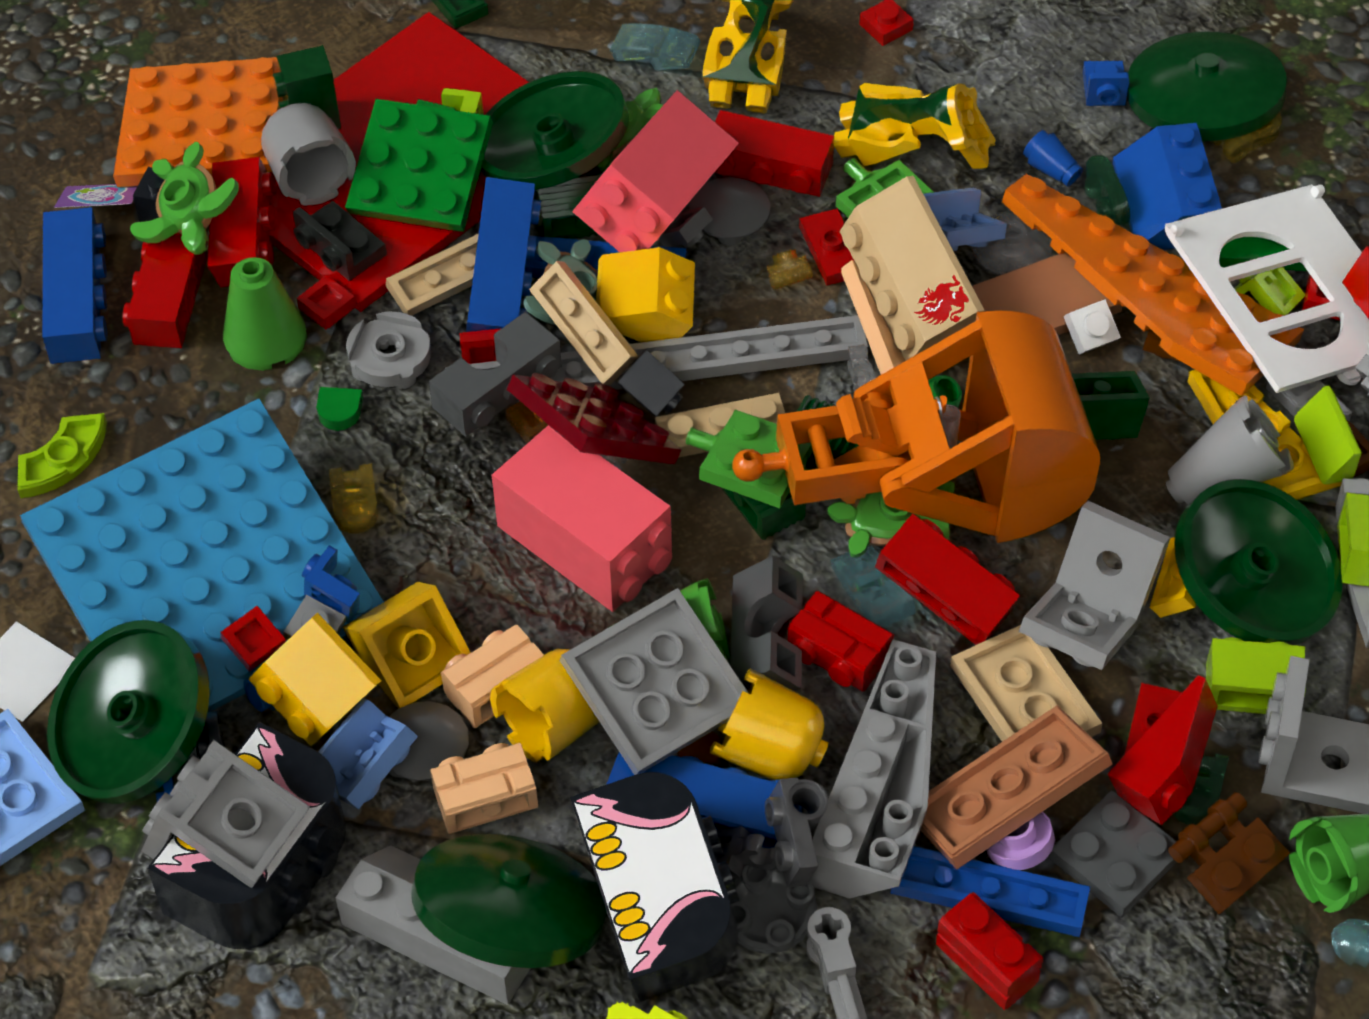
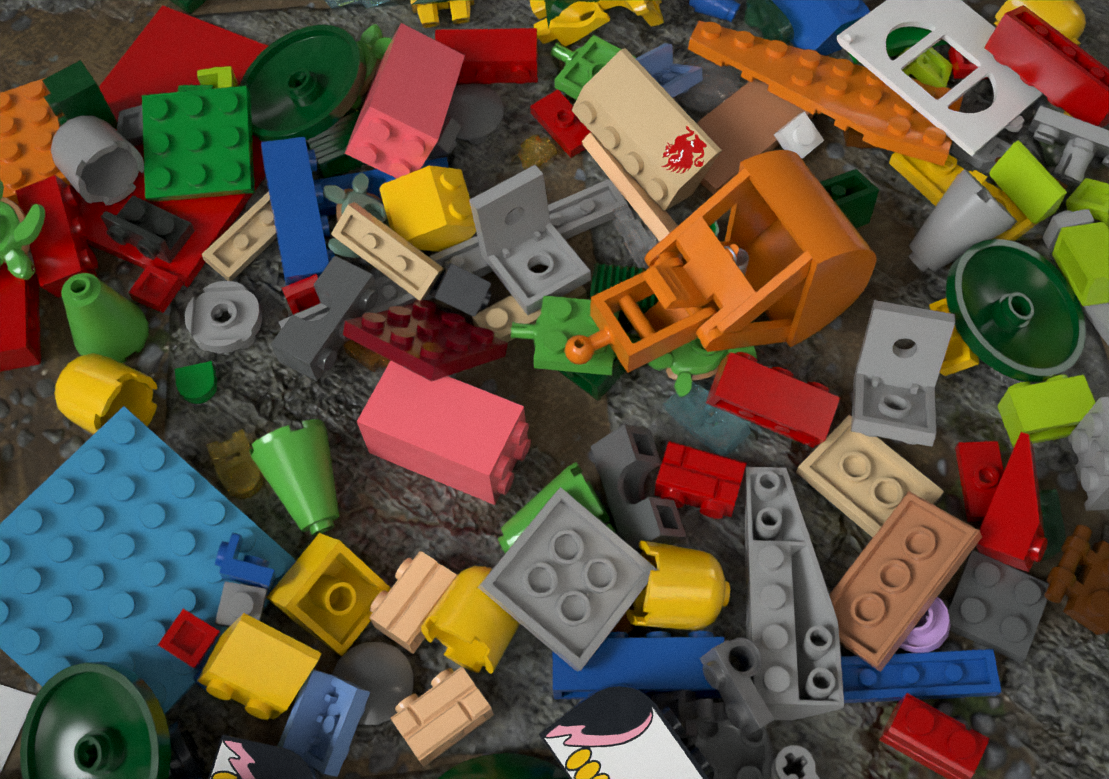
camera: 15 degrees left, 10 degrees up
none -> yellow cylinder [54,353,157,435]
none -> dark grey plate [117,105,143,146]
none -> bright green cone [249,419,339,536]
none -> light grey bracket [469,165,592,315]

